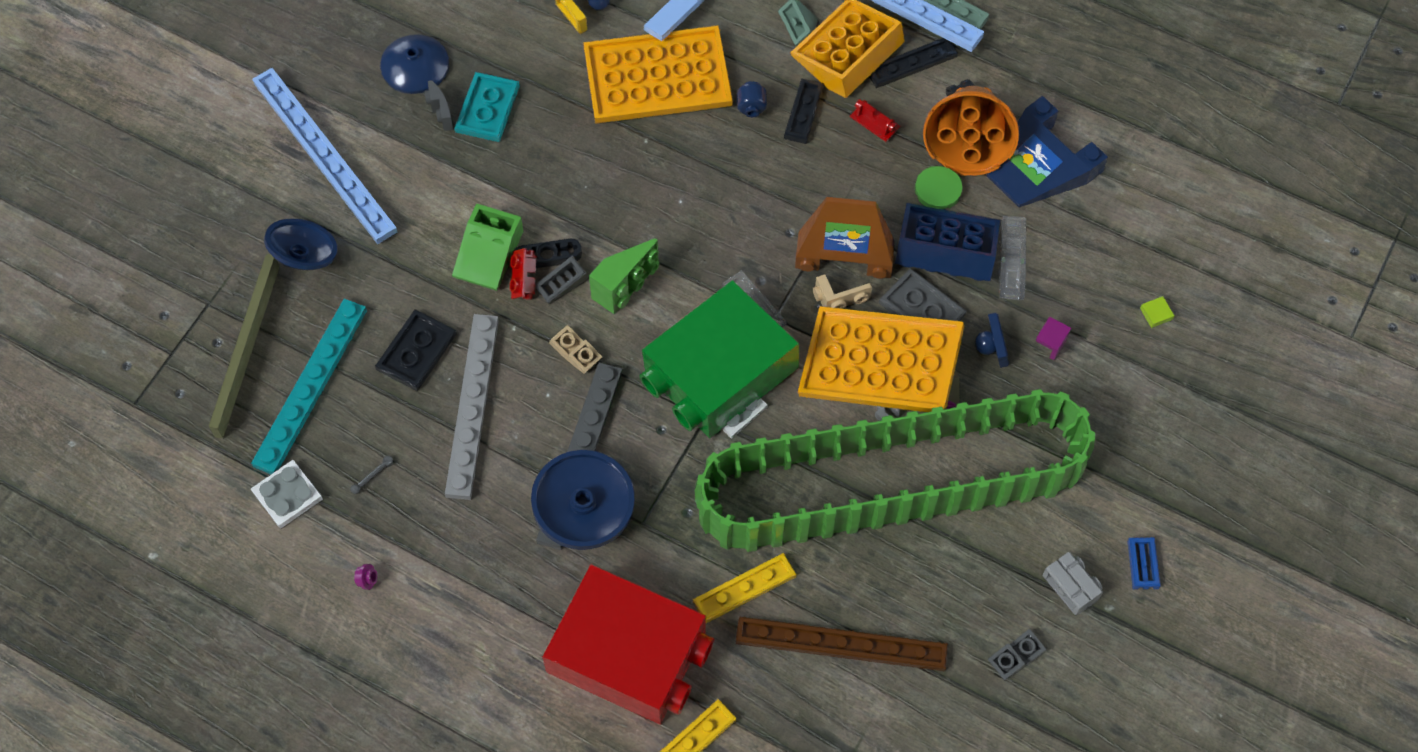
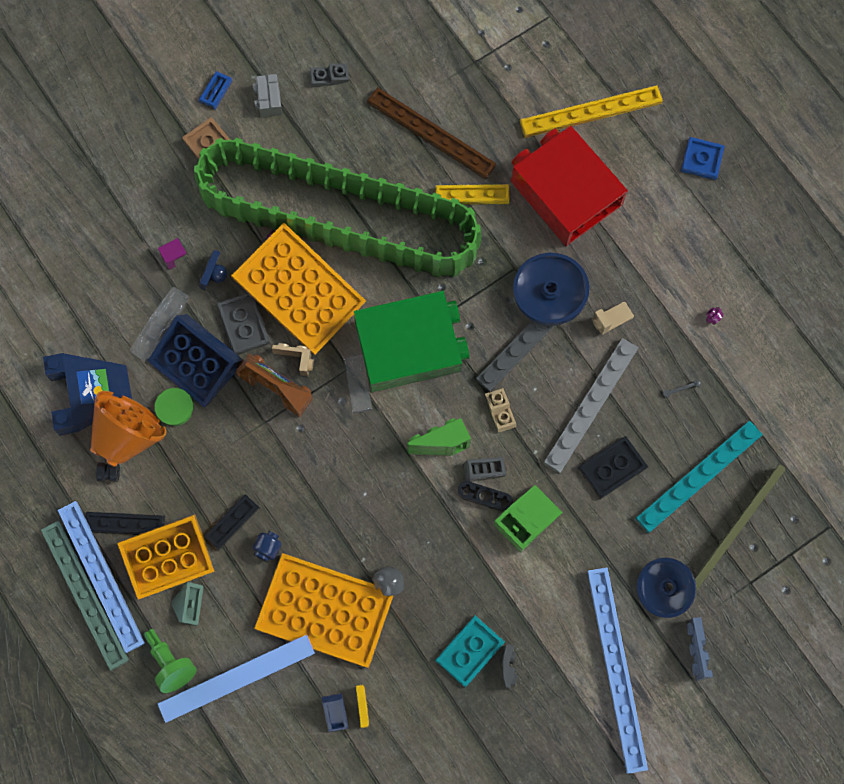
camera: 155 degrees left, 10 degrees up
light grey piece [251,460,323,529] -> none
dark blue dish [380,34,449,94] -> none
red hinge [509,248,536,300] -> none
red hinge [850,99,900,142] -> none
lime tile [1140,296,1174,328] -> none
none -> medium nougat plate [182,117,230,159]
none -> dark grey hair [373,566,404,596]
none -> tan bracket [592,302,634,335]
none -> sand blue wing [687,617,713,680]

